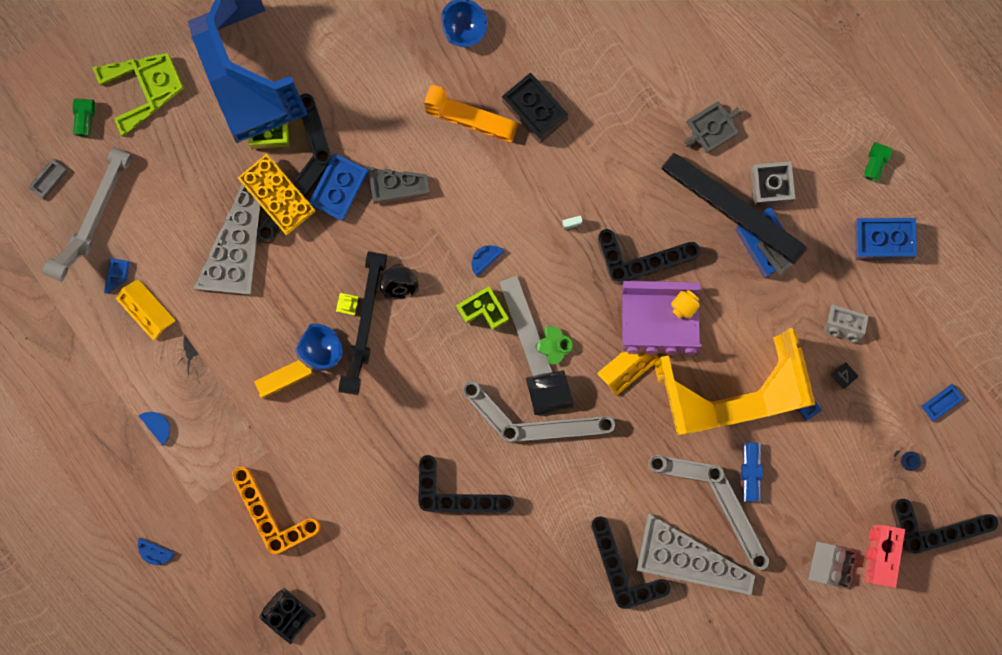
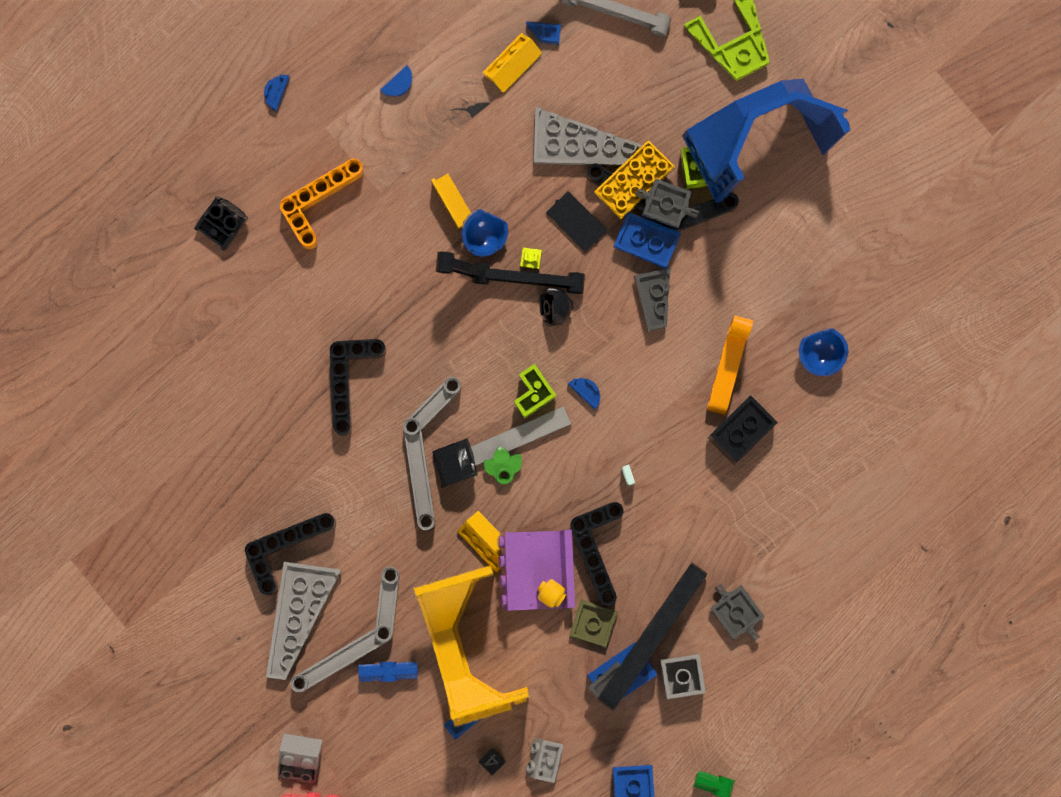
camera: 90 degrees right, 0 degrees up
none -> black piece [546,191,607,252]
none -> olive tile [570,600,618,648]
none -> dark grey plate [635,179,699,228]

